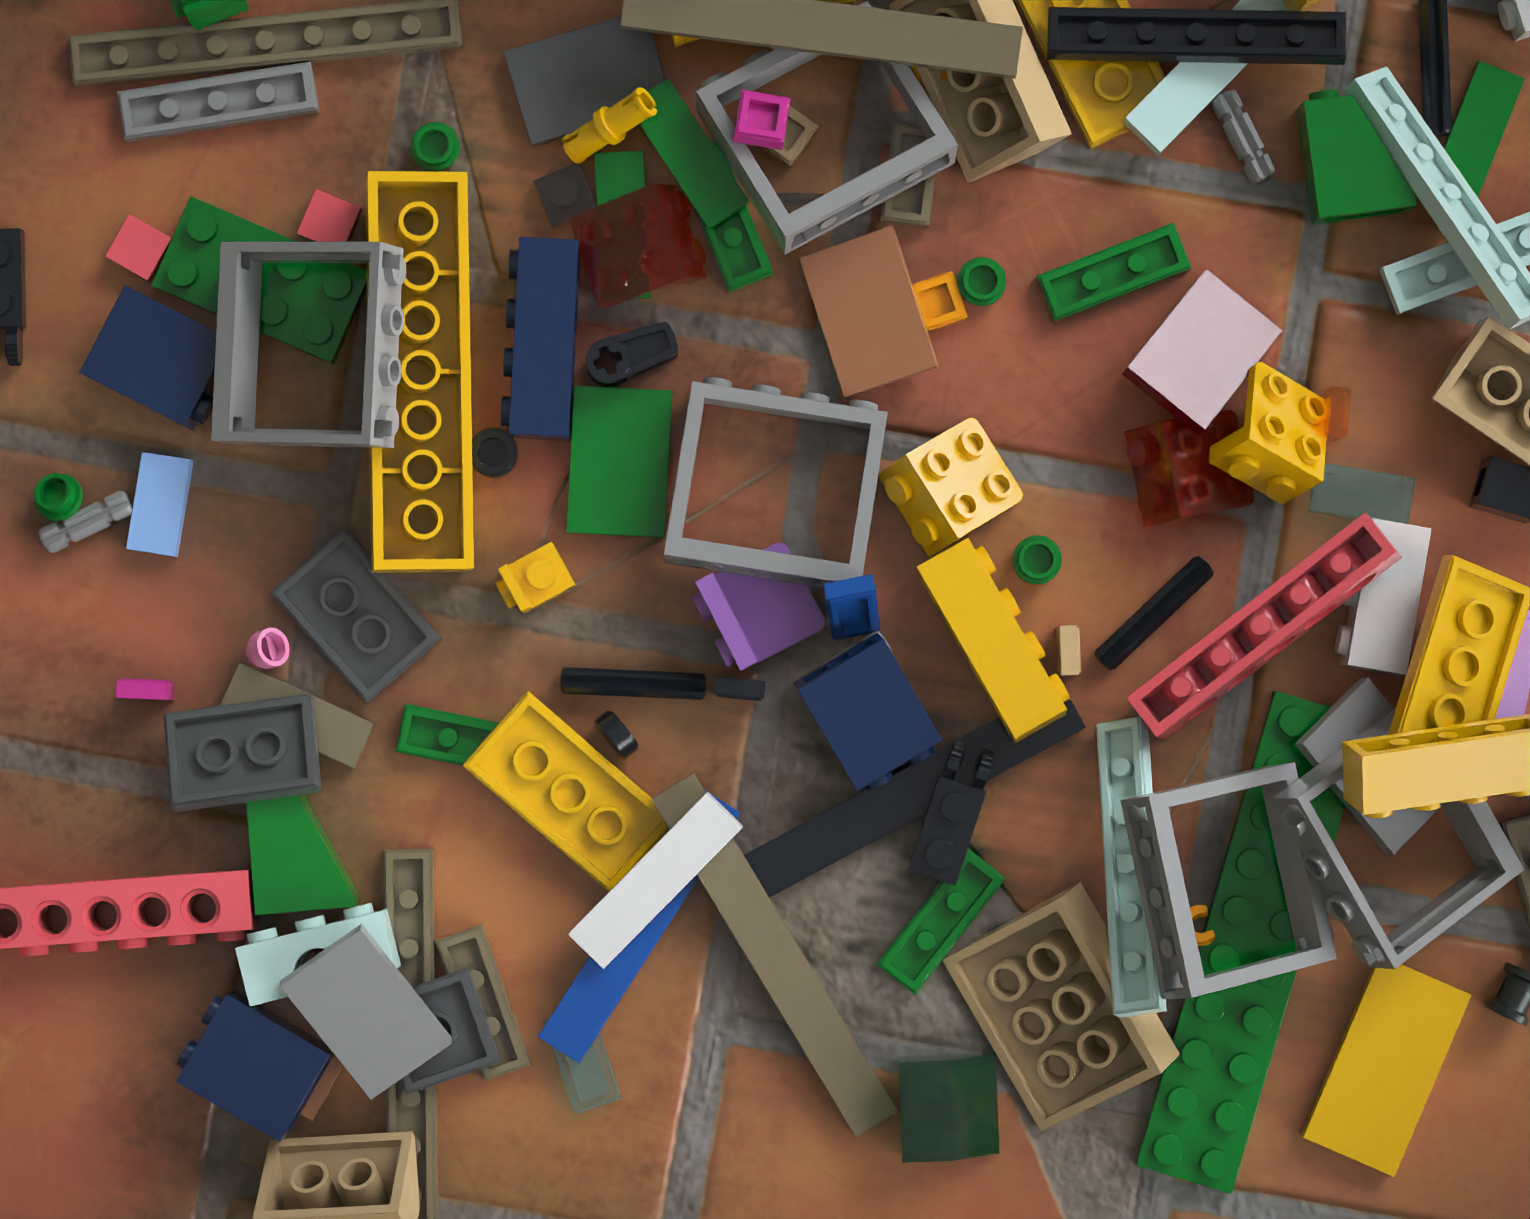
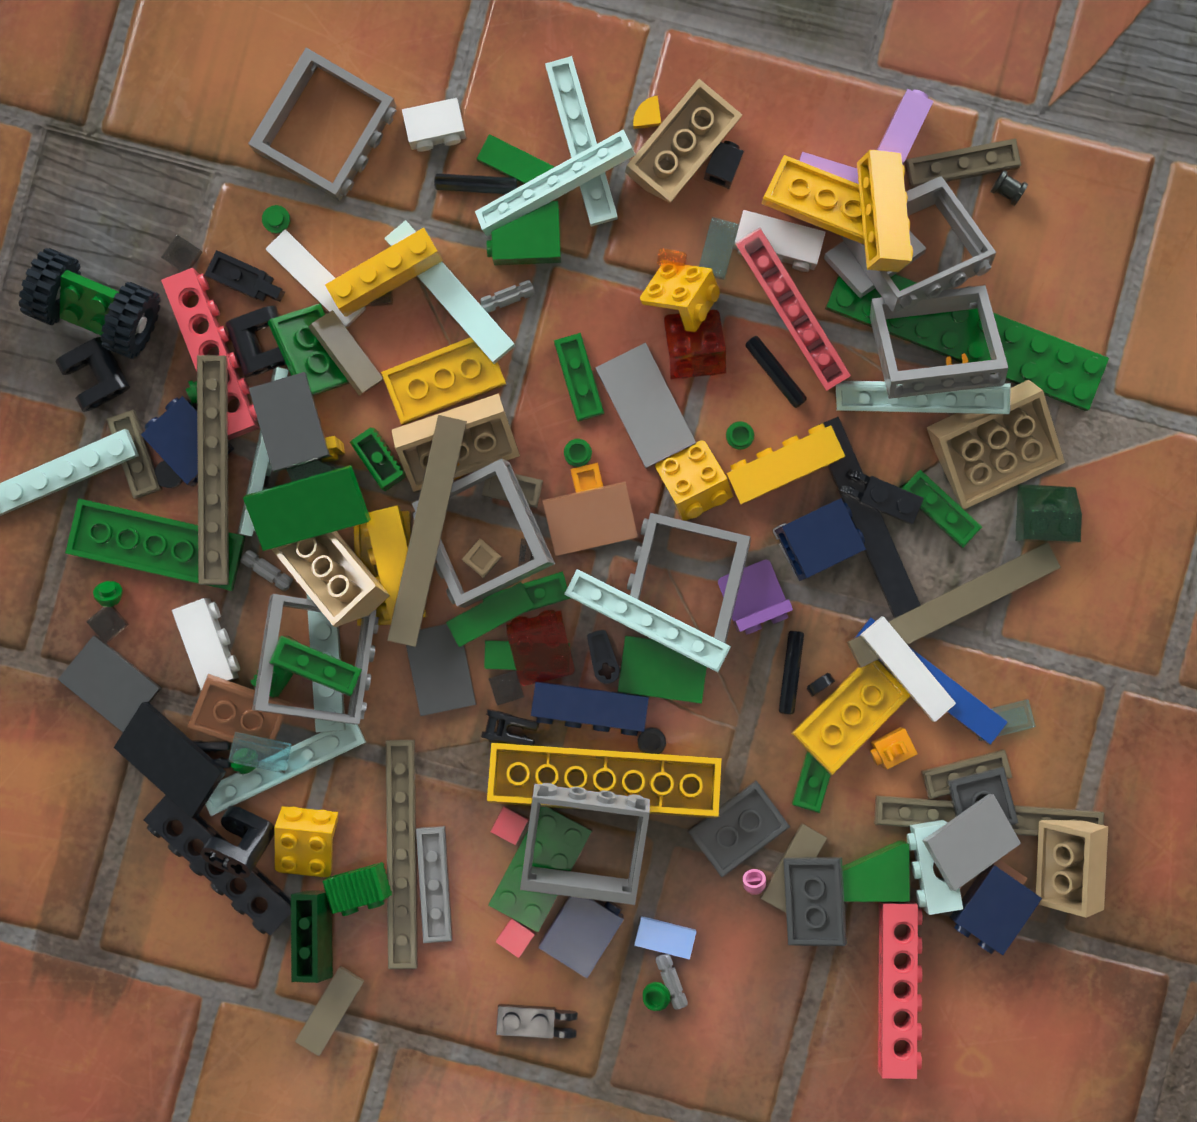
camera: 85 degrees left, 0 degrees up
dark pink tile [116,678,175,700] -> none
green plate [411,122,460,172] -> none
yellow bracket [496,542,576,613] -> none
yellow pin [562,87,657,164] -> none
black tile [714,676,766,701] -> none
dark pink tile [733,89,791,150] -> none
blue tile [823,574,881,640] -> none
black tile [1047,7,1346,65] -> none
tan tile [1056,625,1081,676] -> none
tile [1122,269,1283,436] -> none
yellow tile [1301,964,1472,1177] -> none
none -> black piece [481,709,539,746]
none -> light aqua tile [564,569,731,672]
none -> light grey tile [595,343,696,469]
none -> light orange brick [870,727,918,769]

